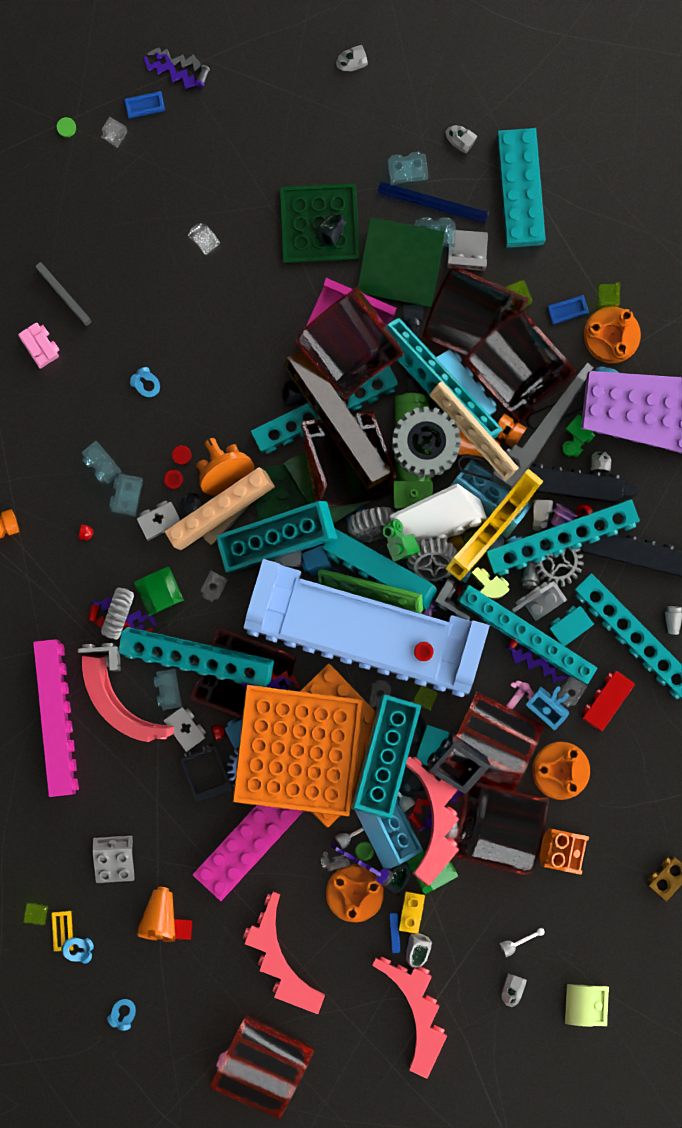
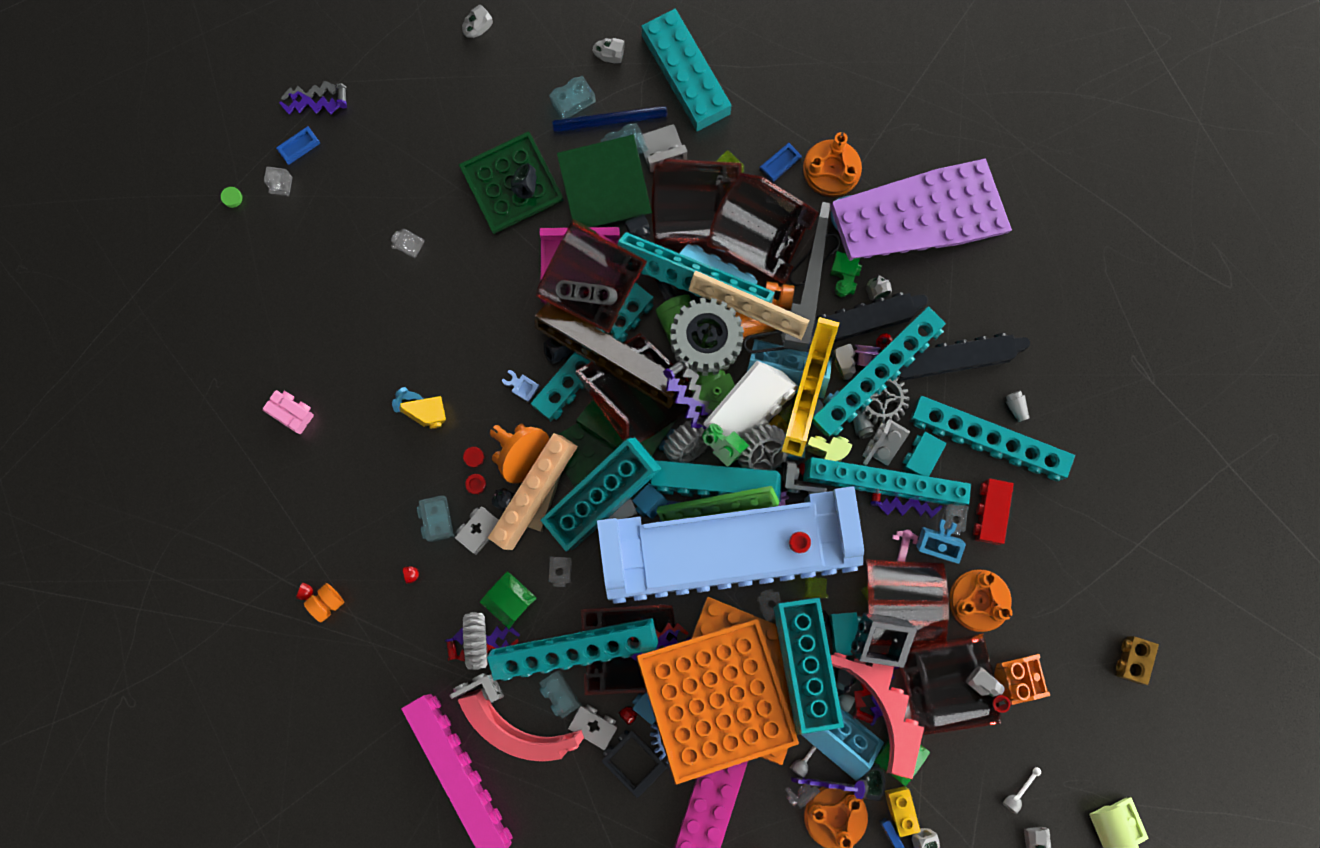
camera: 20 degrees left, 5 degrees down
dark grey tile [35,262,92,326] -> none
clear light blue brick [81,441,122,484] -> none
bright green tile [355,841,374,861] -> none
clear neon green panel [599,282,620,307] -> none
none -> yellow slope [399,396,446,429]
none -> light blue plate [502,370,540,403]
none -> dark grey beam [555,280,618,305]
none -> piece [663,359,713,429]
none -> light grey rock [966,666,1005,697]
none -> red hinge [992,695,1011,713]

